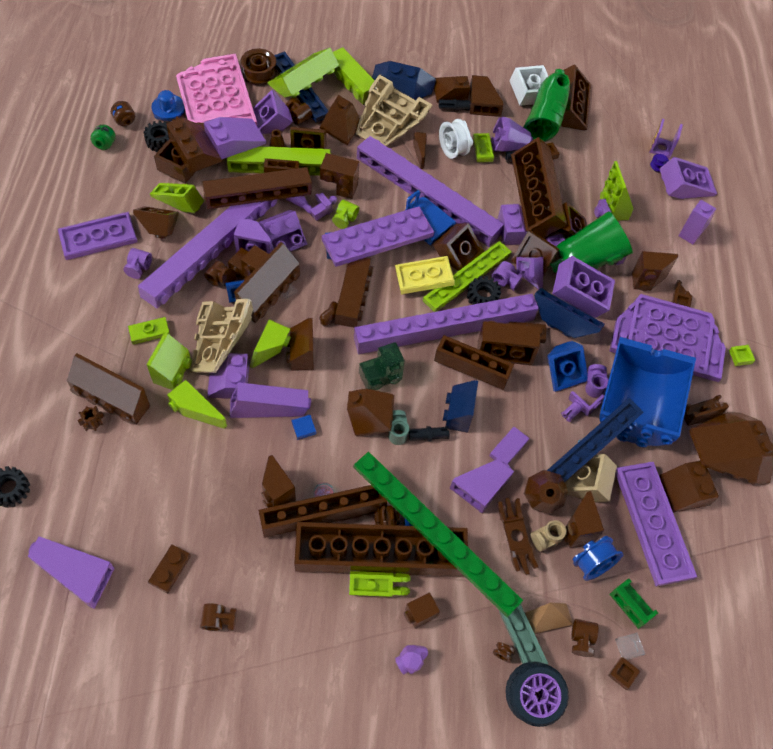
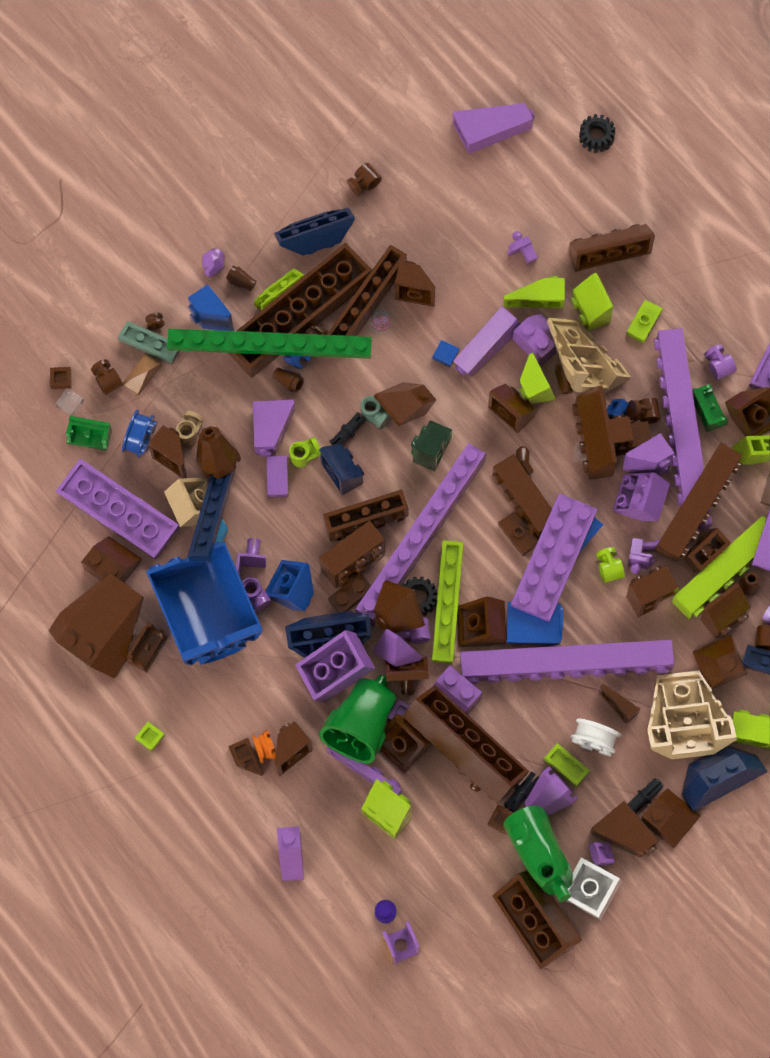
camera: 145 degrees right, 10 degrees up
reddish brown gear [77,406,104,431] -> none
reddish brown plate [148,544,191,594] -> none
light yellow tile [395,256,455,295] -> none
reddish brown brick [404,592,440,629] -> none
reddish brown piece [498,497,538,575] -> none
wheel [505,662,569,727] -> none
medium lavender plate [609,294,726,382] -> none
medium lavender slope [660,157,717,199] -> none
none -> blue slope [188,284,234,331]
none -> reddish brown cone [226,265,257,291]
none -> orange wheel [252,730,276,763]
none -> reddish brown cone [273,367,304,392]
none -> dark blue wedge [274,207,355,256]
none -> lime piece [289,437,320,468]
none -> reddish brown slope [374,580,425,633]
none -> reddish brown plate [498,511,538,557]
none -> medium lavender piece [507,231,538,265]
none -> reddish brown cone [554,364,573,394]
none -> medium lavender plate [589,842,615,866]
none -> green hinge [692,384,728,432]

